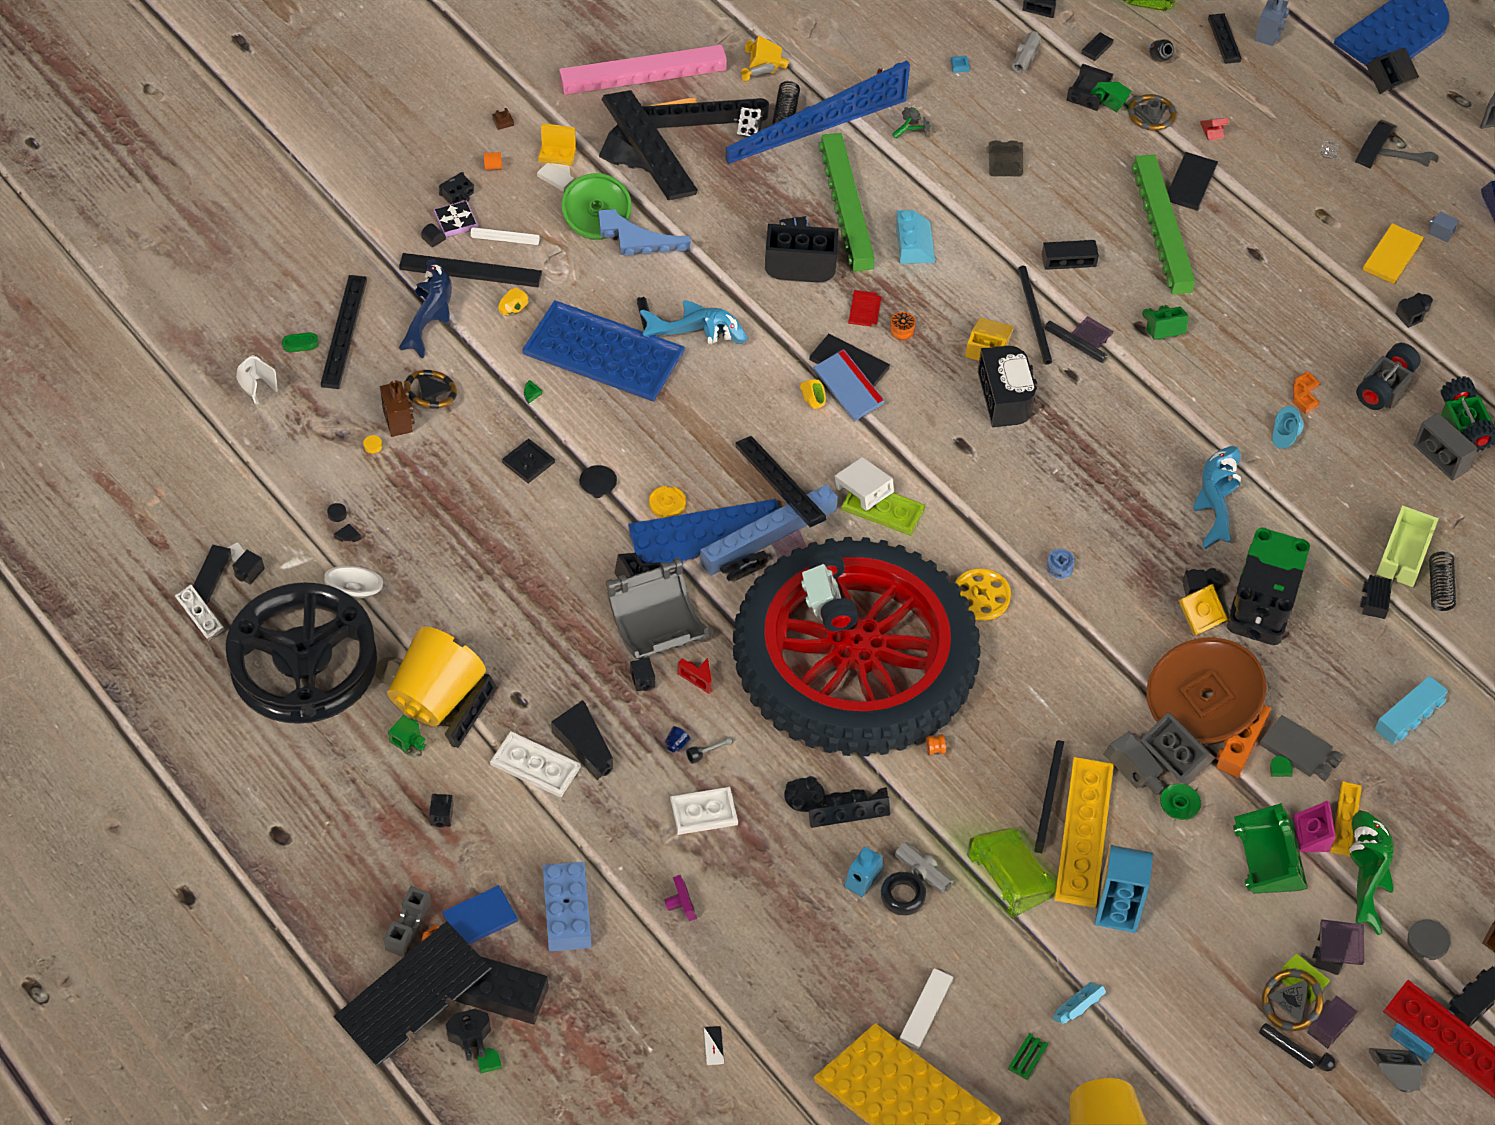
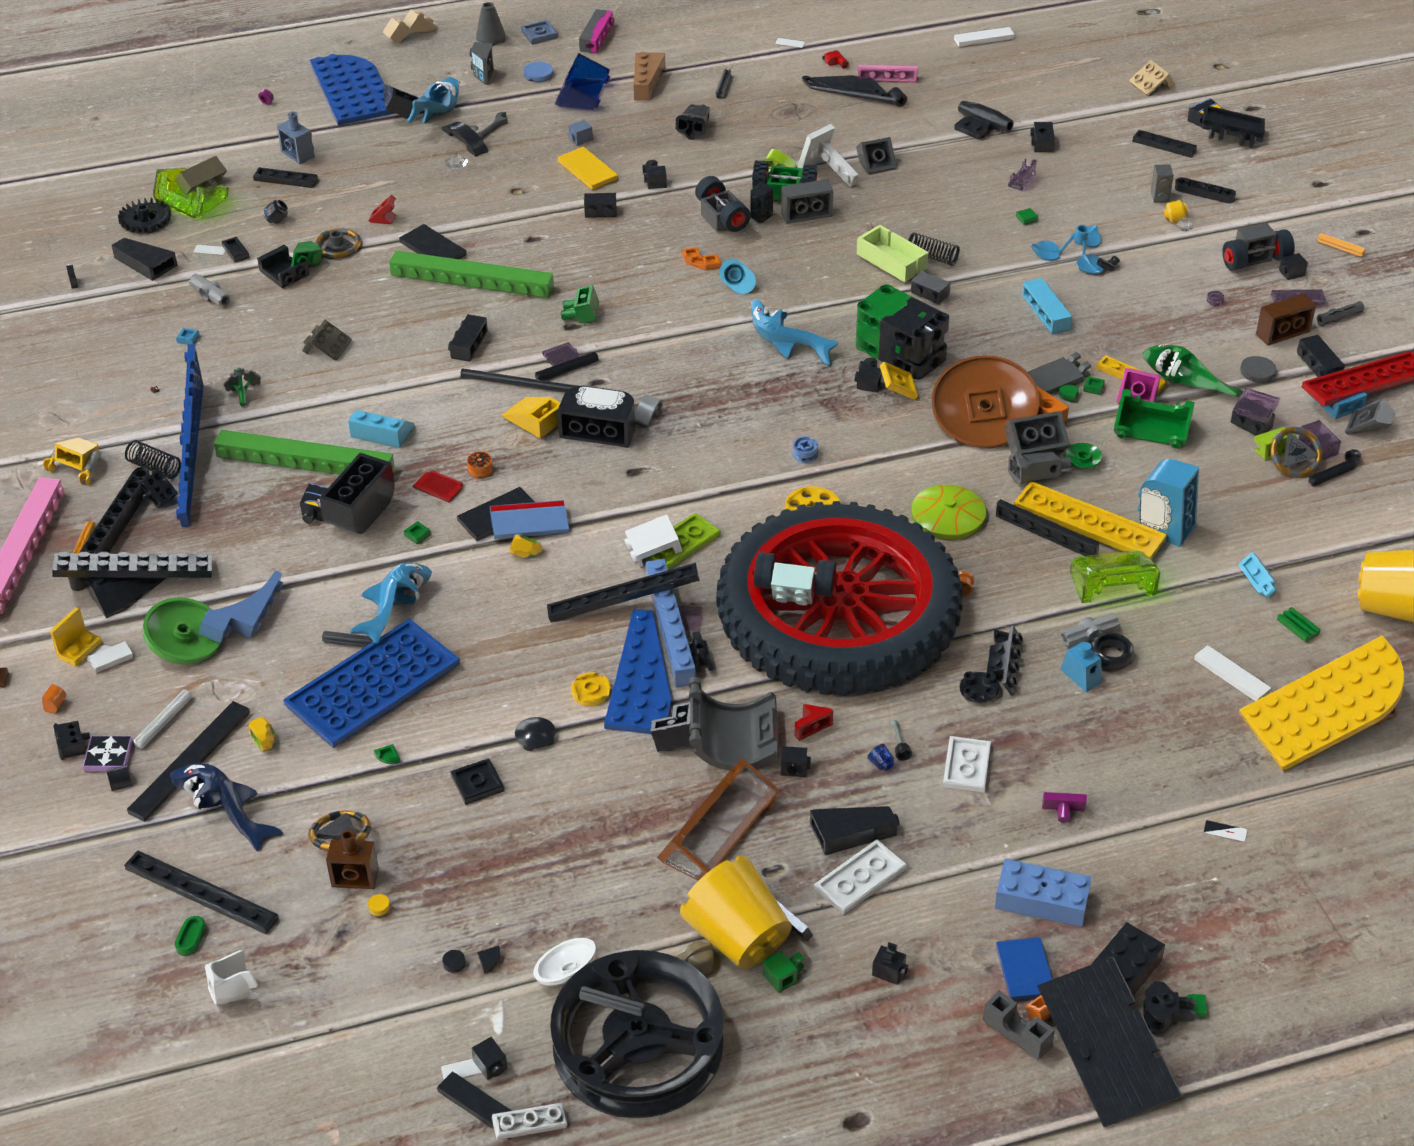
camera: 65 degrees left, 10 degrees down
none -> white sticker [193,245,225,255]
none -> green tile [404,521,431,544]
none -> dark azure piece [407,77,459,123]
none -> black brick [584,193,617,218]
none -> light grey panel [635,394,663,427]
none -> clear windscreen [657,758,780,881]
none -> black brick [750,183,773,223]
none -> lime dish [911,485,986,540]
none -> green tile [1083,376,1105,395]

